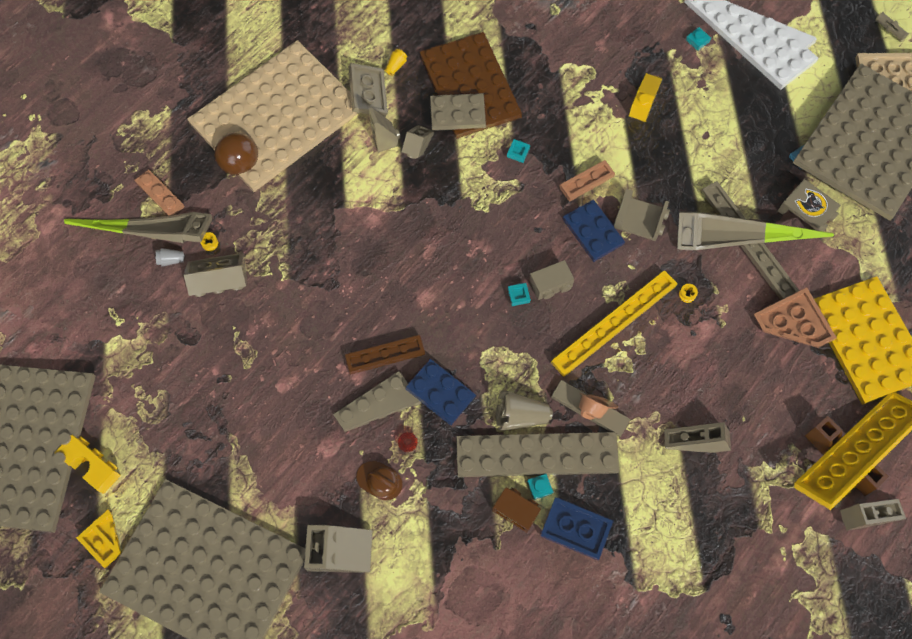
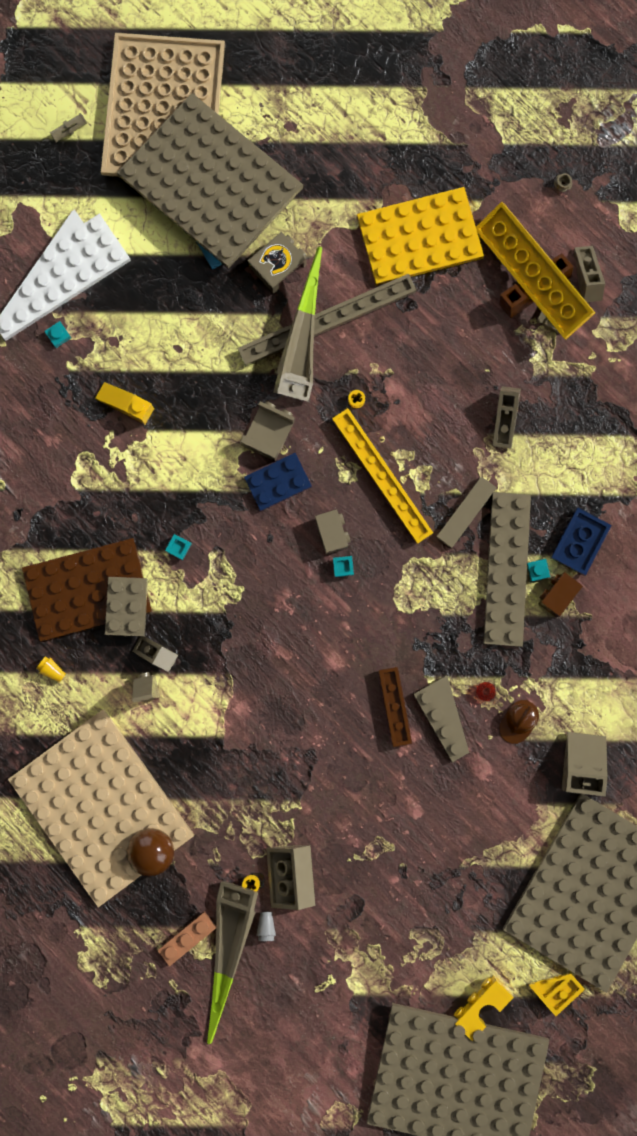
camera: 85 degrees left, 15 degrees up
dark tan plate [348,63,388,117] -> none
dark blue plate [405,359,476,426] -> none
dark tan cone [496,390,553,430] -> none
nougat plate [559,160,615,202] -> none
nougat piece [579,393,618,420] -> none
nougat plate [754,288,837,348] -> none

